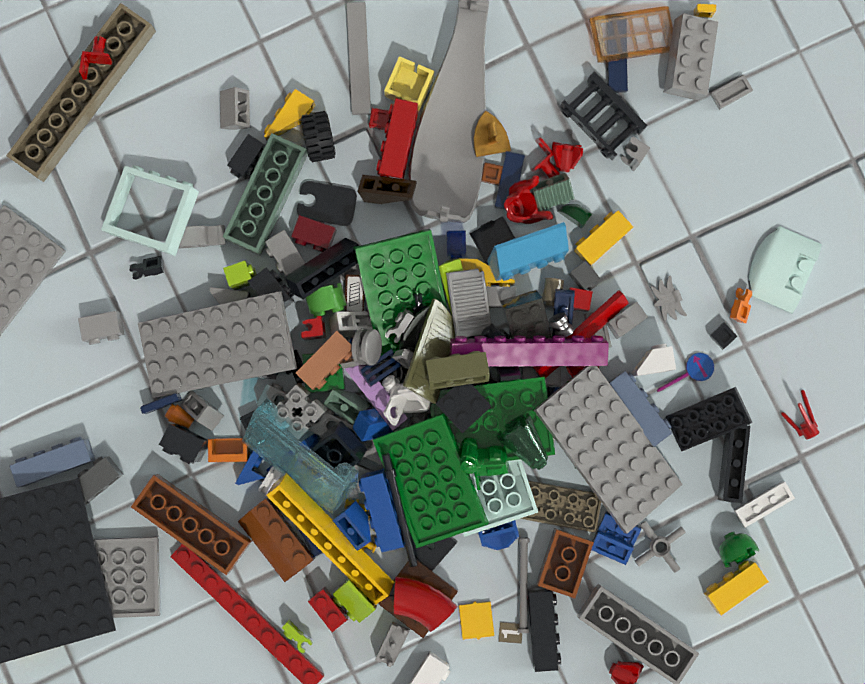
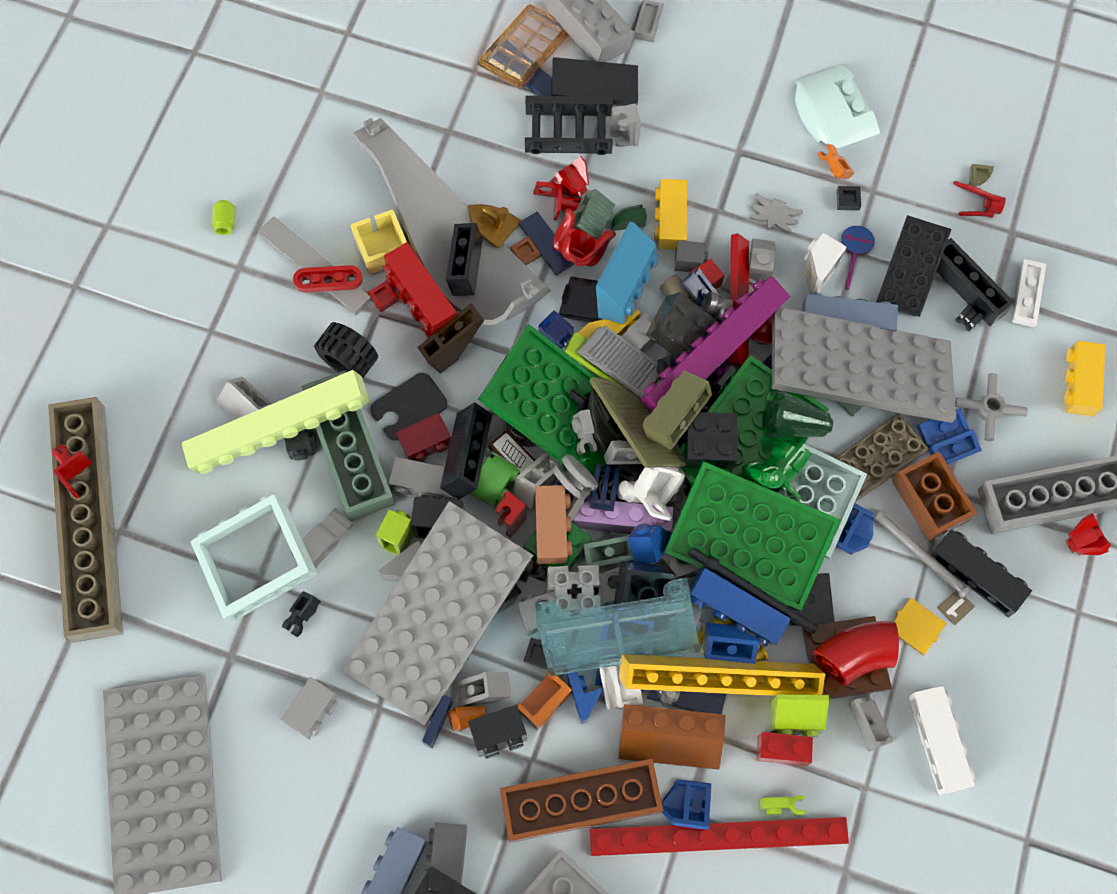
camera: 45 degrees left, 15 degrees down
yellow slope [264,89,316,141] -> none
green cylinder [719,532,760,568] -> none
none -> yellowish green brick [182,370,370,474]
none -> red plate [293,265,363,293]
none -> black brick [446,223,483,296]
none -> black tile [551,57,638,106]
none -> blue slope [662,779,712,830]
none -> black wheel [955,303,985,332]
none -> olive tile [969,164,994,187]

